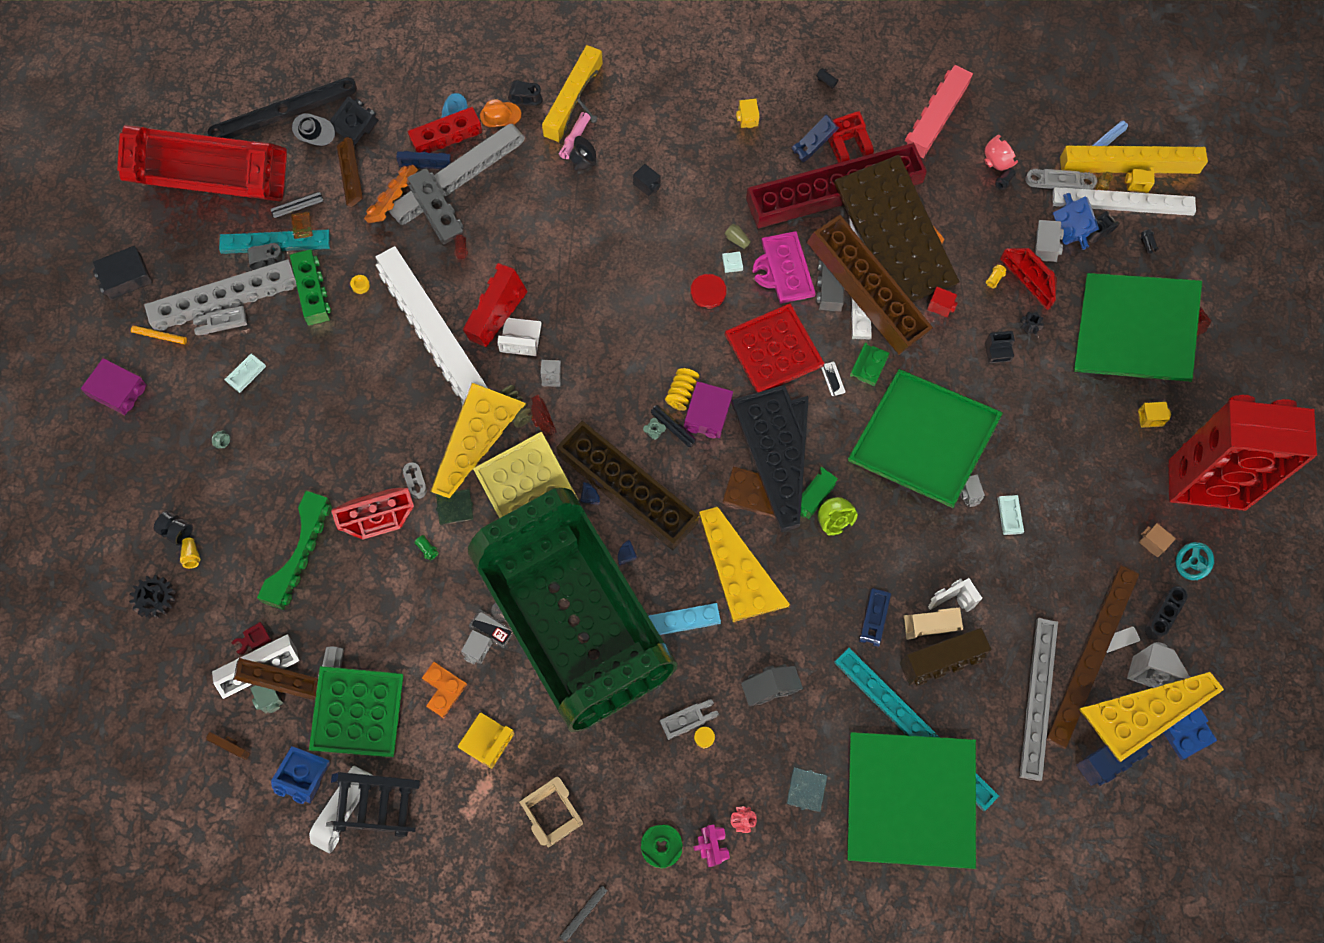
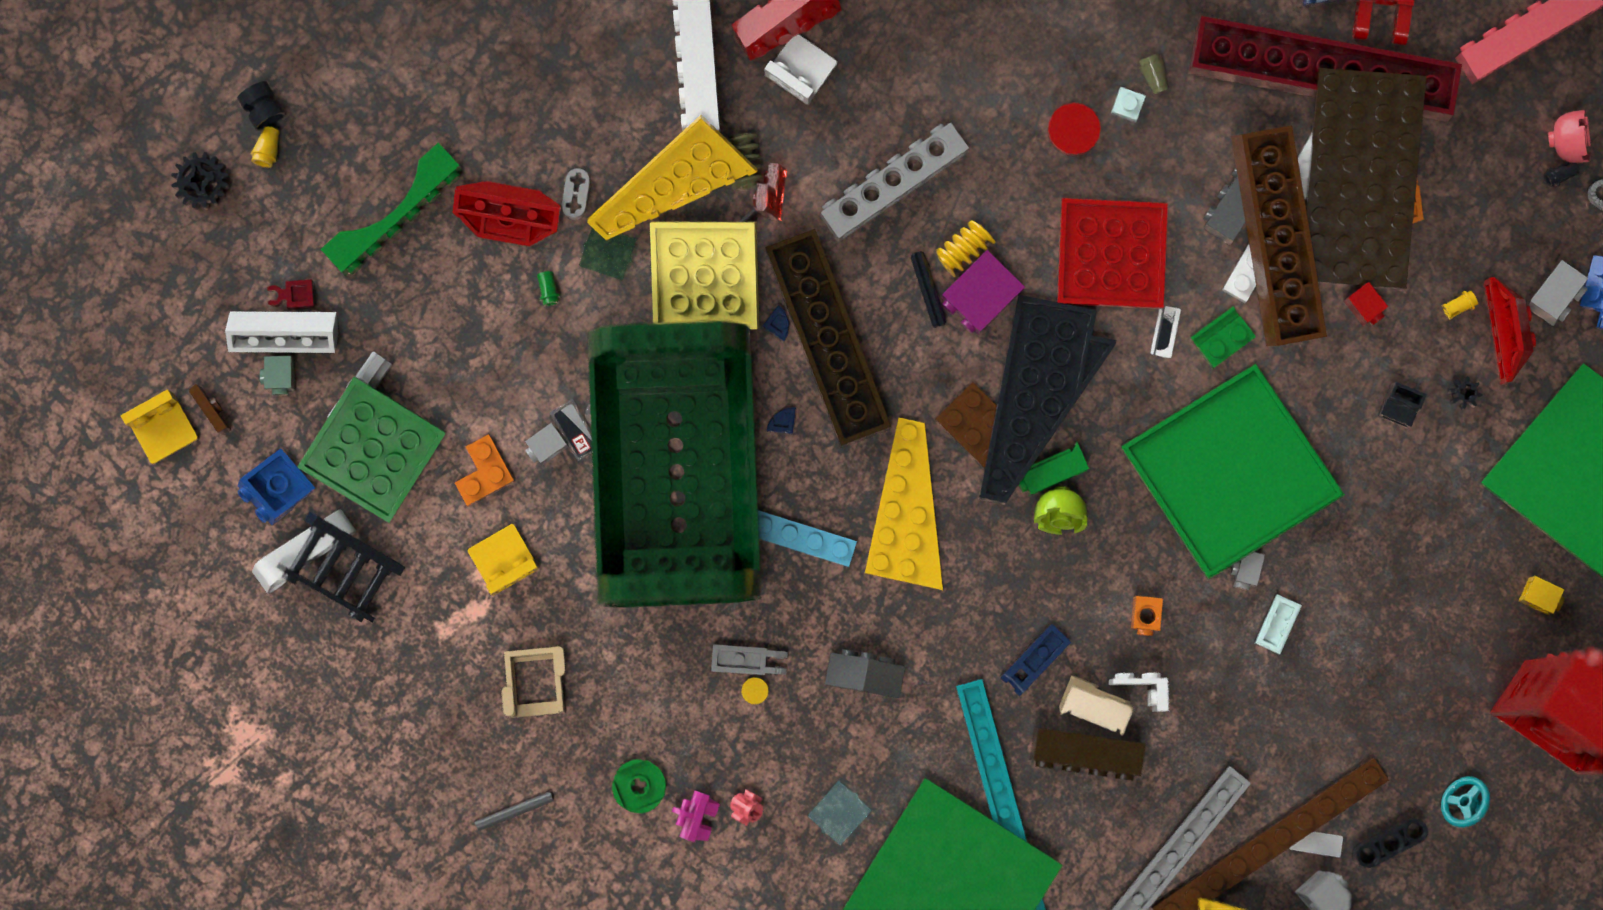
camera: 30 degrees right, 15 degrees up
sand green plate [212,430,230,448] -> none
reddish brown plate [233,658,318,700] -> none
light grey brick [541,360,562,387] -> none
sand green plate [643,418,666,440] -> none
dark pink plate [753,231,816,304] -> none
medium nougat brick [1139,523,1176,557] -> none
none -> yellow bracket [120,389,198,464]
none -> light grey brick [820,123,969,242]
none -> orange brick [1131,596,1163,636]

